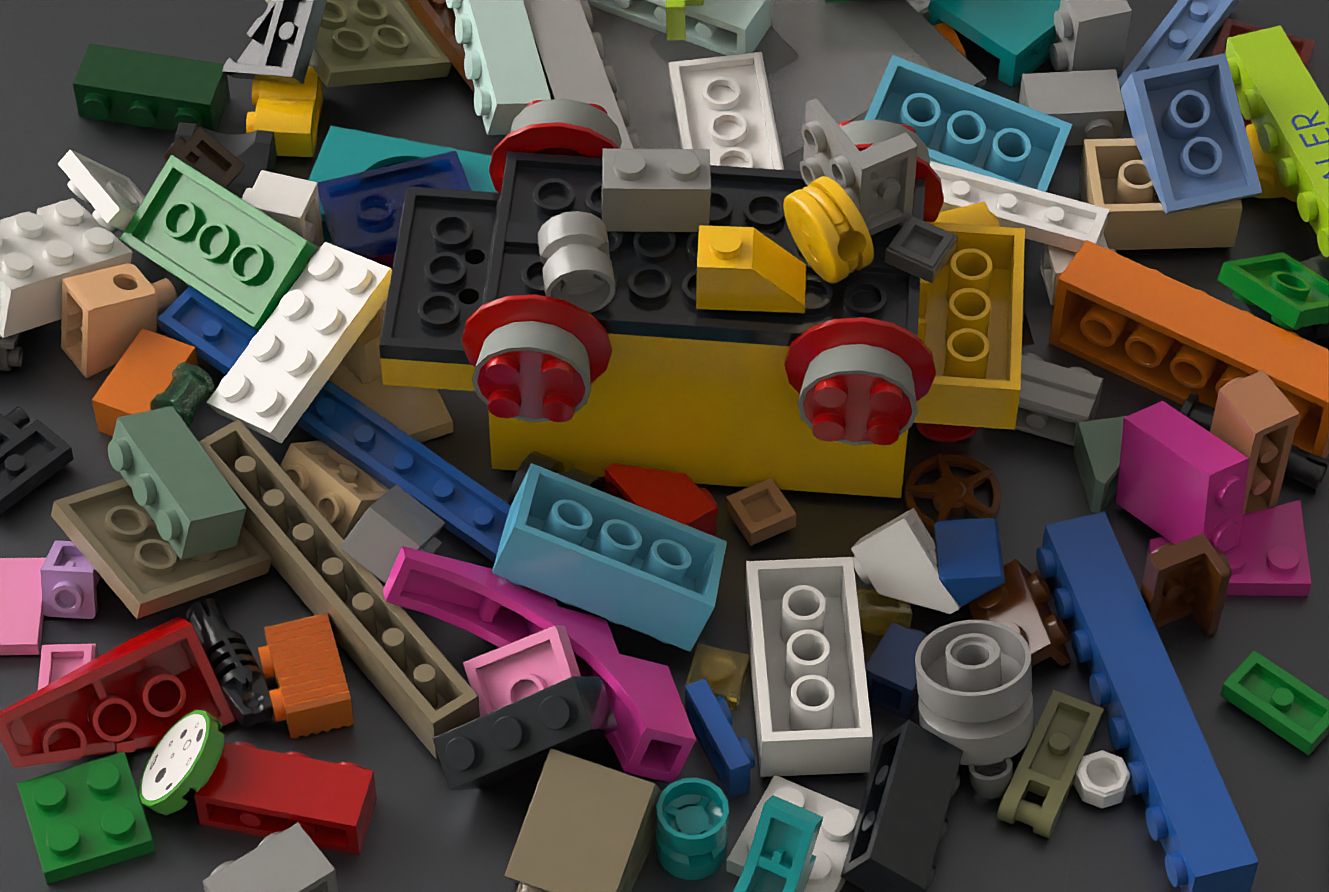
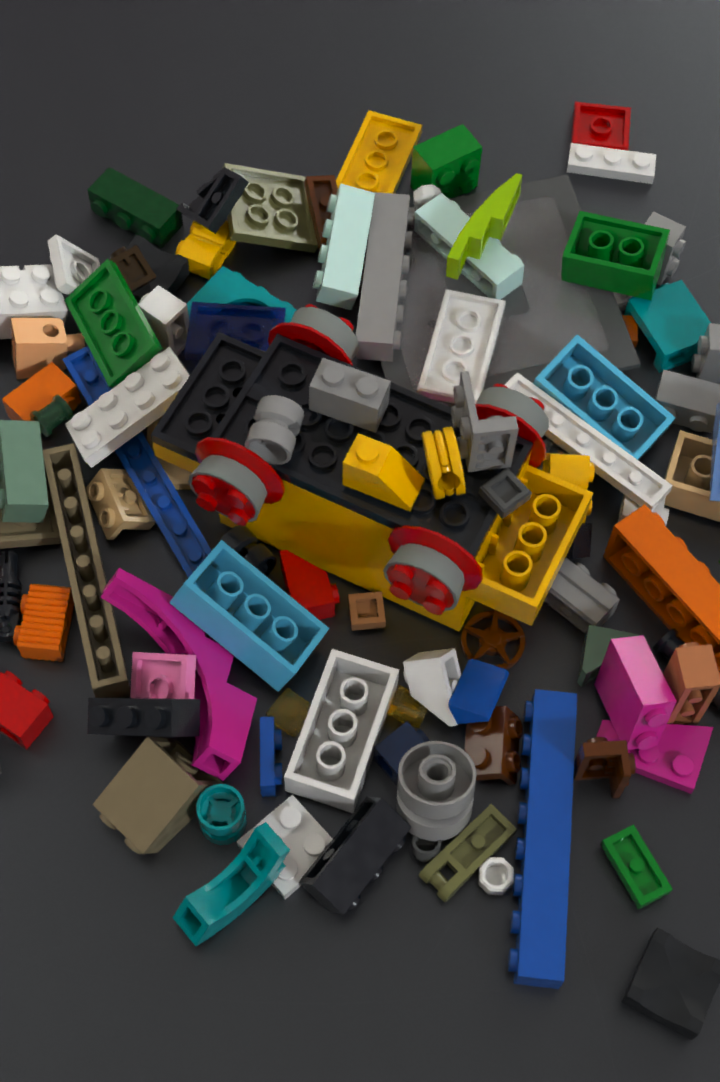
camera: 20 degrees right, 10 degrees up
light grey brick [339,484,445,584] -> none

